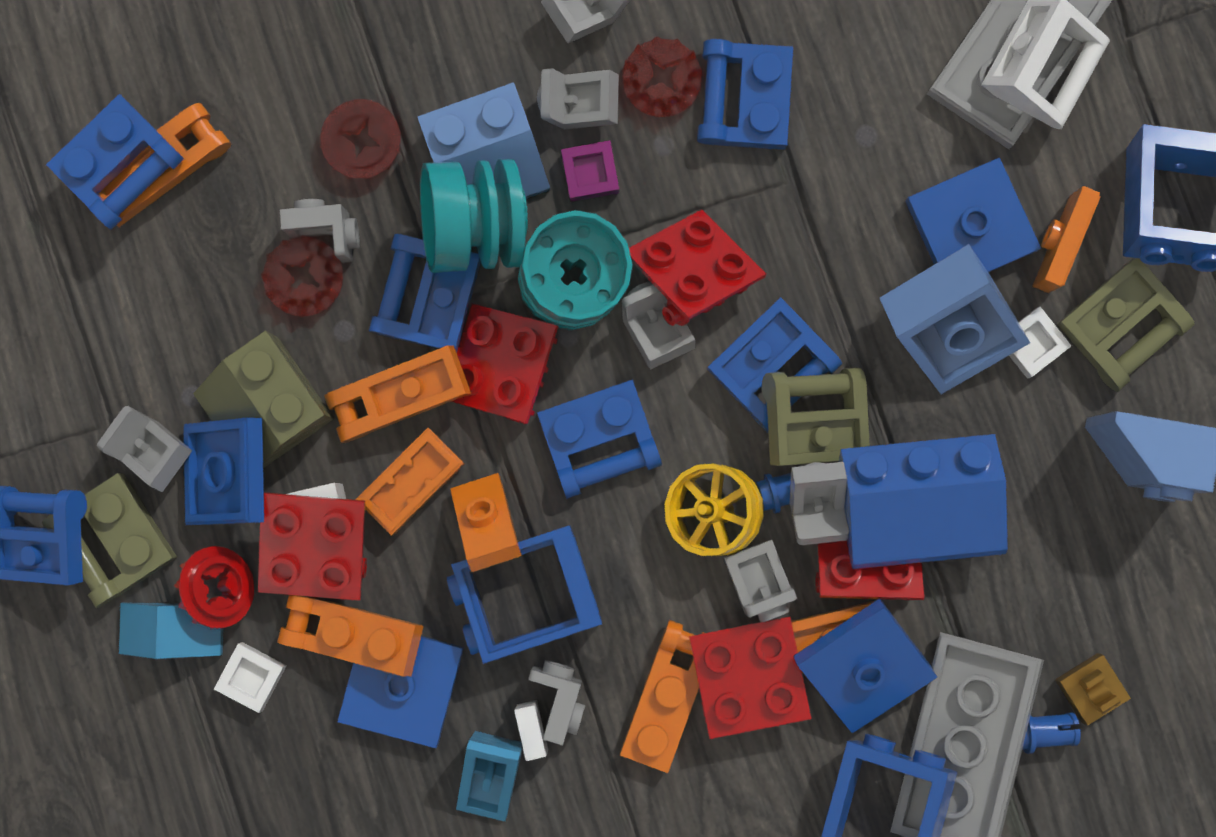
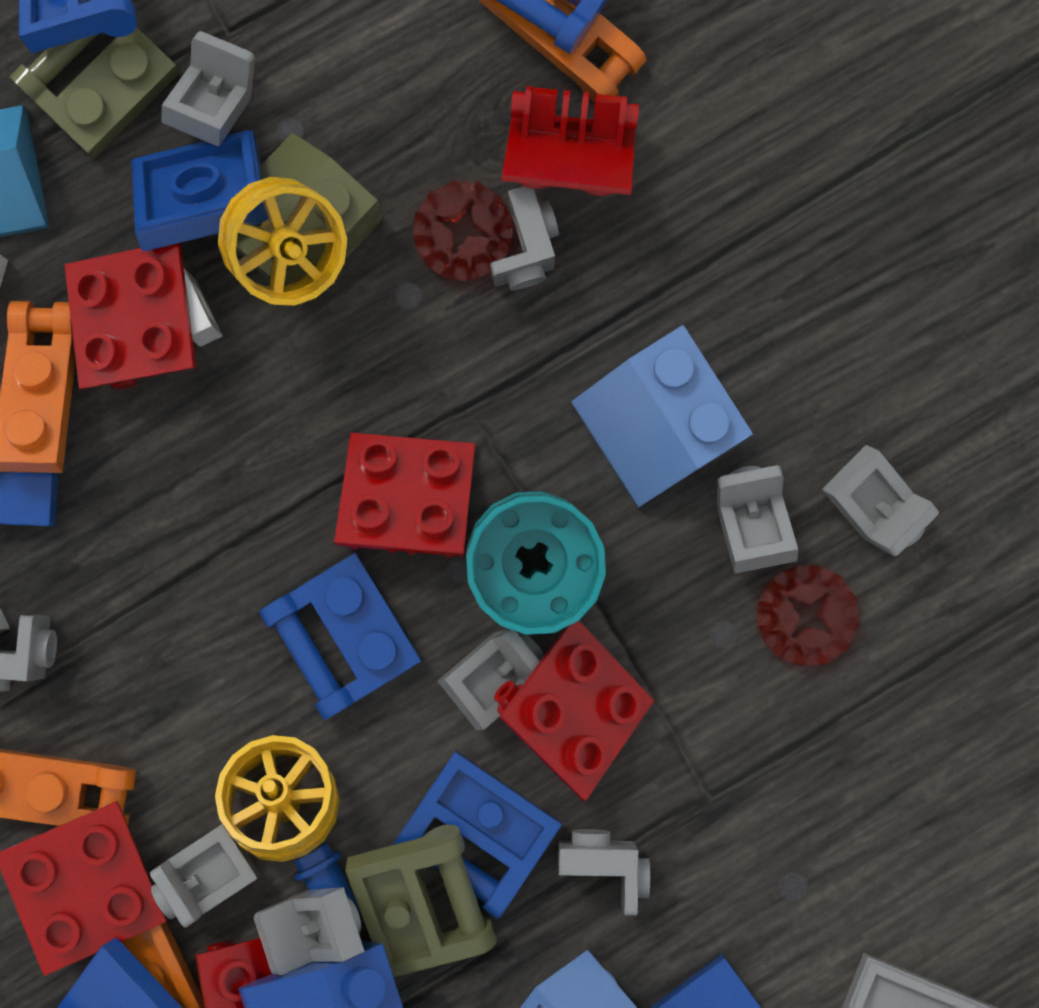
camera: 75 degrees right, 0 degrees up
red gear [174,546,254,630] -> none
clear red gear [320,99,401,180] -> none
orange plate [324,345,471,443] -> none
orange plate [355,428,465,536] -> none
blue plate [368,234,481,353] -> none
teal wheel [420,159,528,273] -> none
blue window [447,525,602,664] -> none
orange plate [450,473,522,572] -> none
magenta tile [561,141,619,202] -> none
blue plate [697,39,793,150] -> none
none -> yellow wheel [218,177,348,306]
none -> red hinge [501,86,639,196]
none -> light grey bracket [558,829,650,916]

